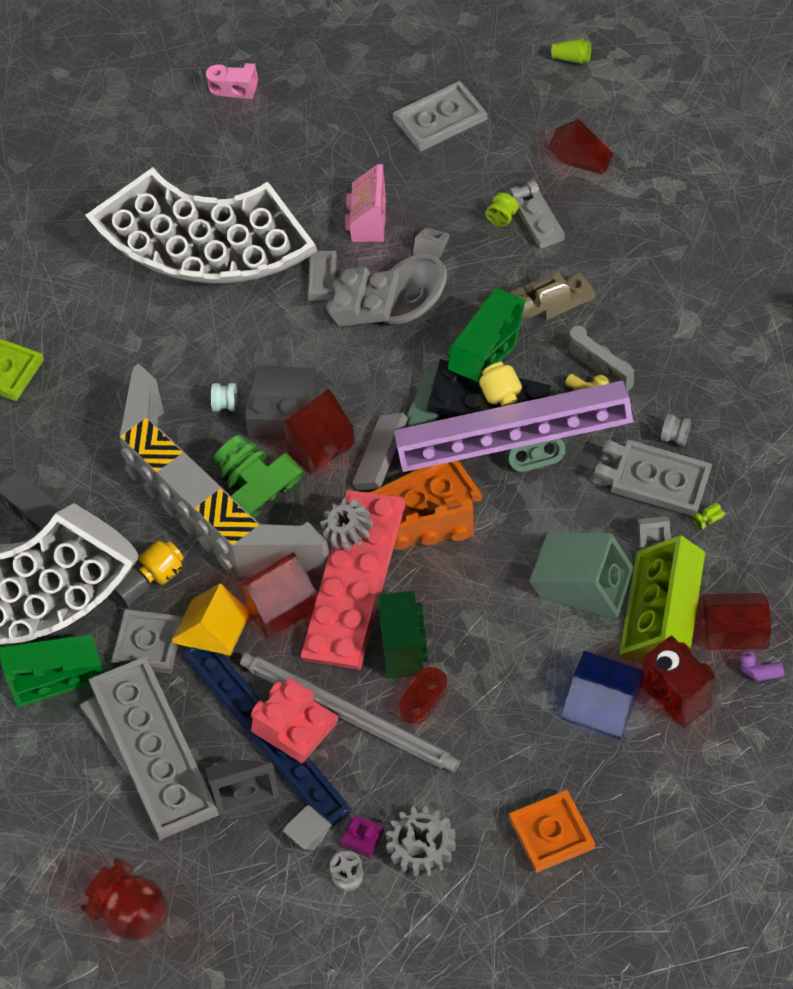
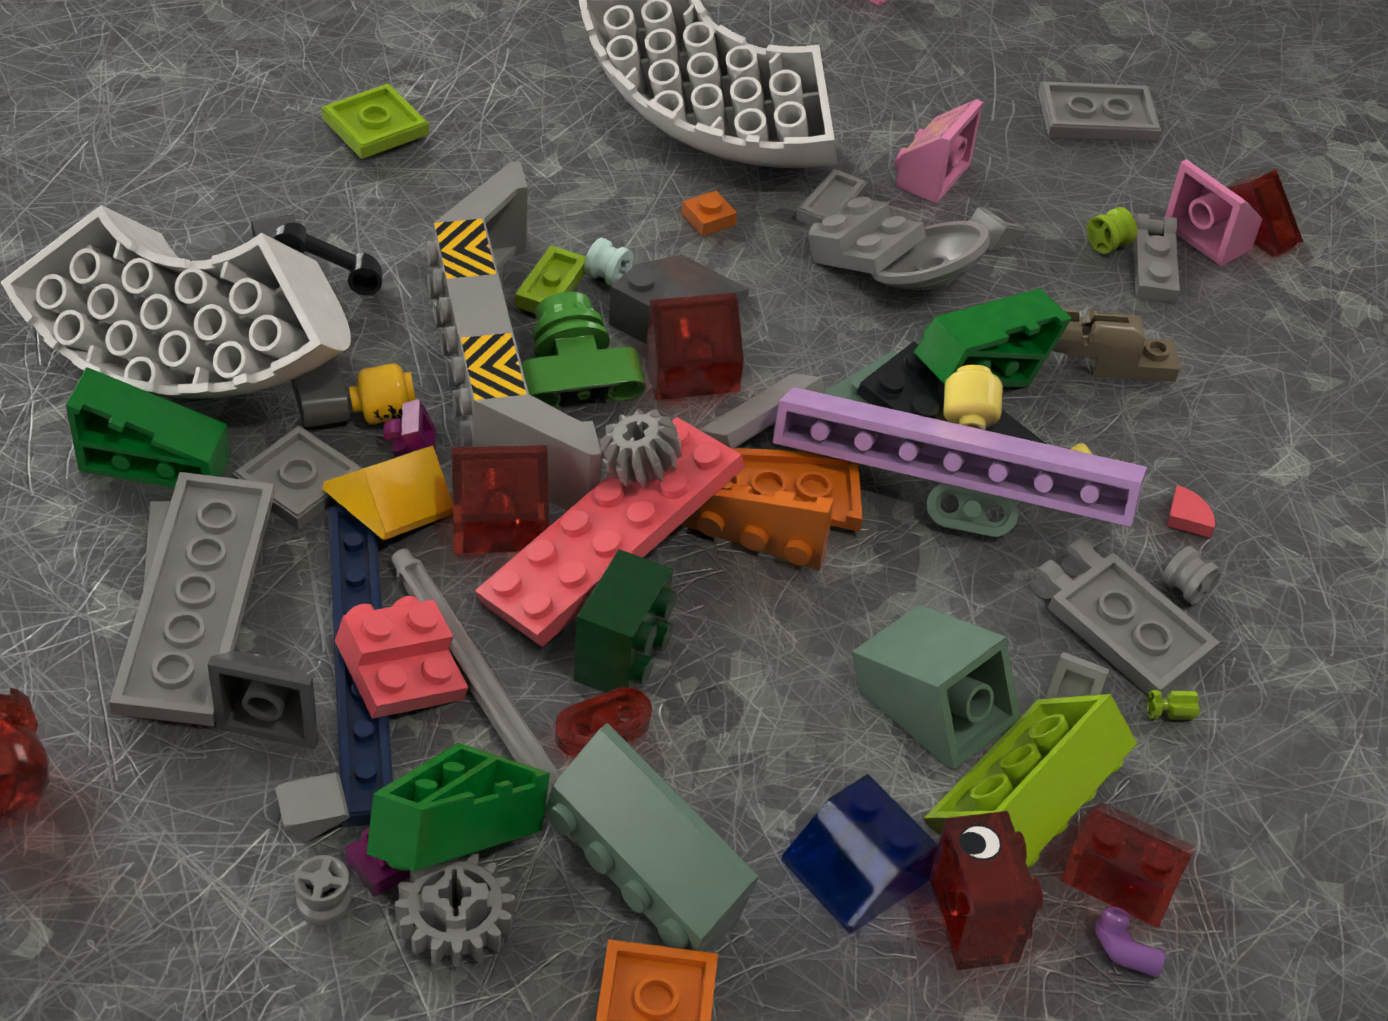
camera: 20 degrees right, 10 degrees down
lime cone [551,38,591,64] -> none
light grey plate [569,326,634,392] -> none
none -> black bar [271,223,383,295]
none -> green wedge [366,743,550,871]
none -> magenta tile [384,399,436,456]
none -> lime plate [515,245,586,313]
none -> sand green slope [545,723,759,952]
none -> orange plate [681,190,737,237]
none -> bright pink slope [1165,159,1262,267]
none -> coral tile [1166,485,1215,538]

